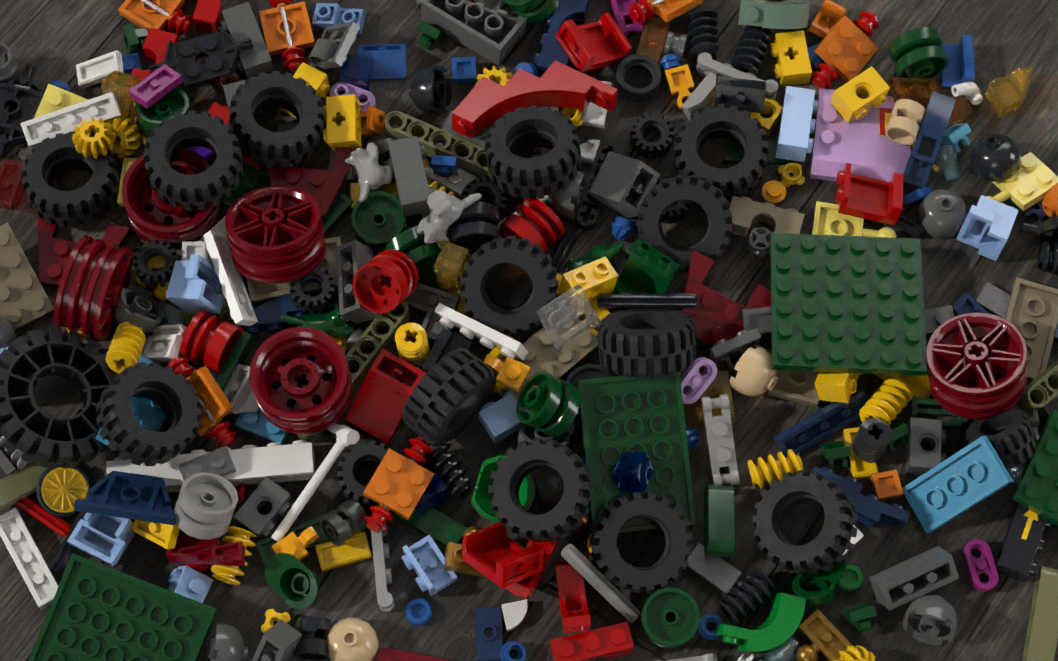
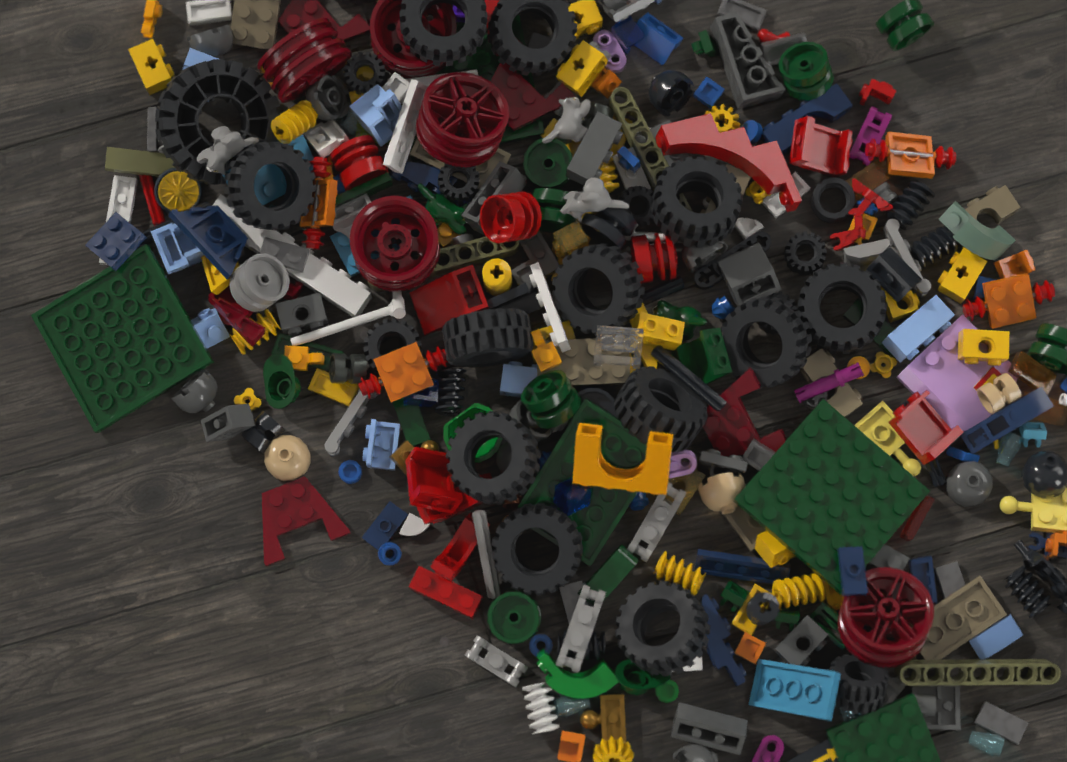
camera: 40 degrees right, 10 degrees up
dark green tile [843,602,877,633] -> none
light blue plate [956,195,1019,261] -> none
none -> dark blue plate [85,212,147,271]
none -> light grey animal [197,126,259,175]
none -> light grey plate [556,585,606,673]
none -> light orange arch [572,423,673,495]
none -> magenta pin [794,362,864,403]
none -> red piece [830,178,893,251]
none -> dark blue plate [837,547,868,596]
none -> clear red tile [900,495,935,541]

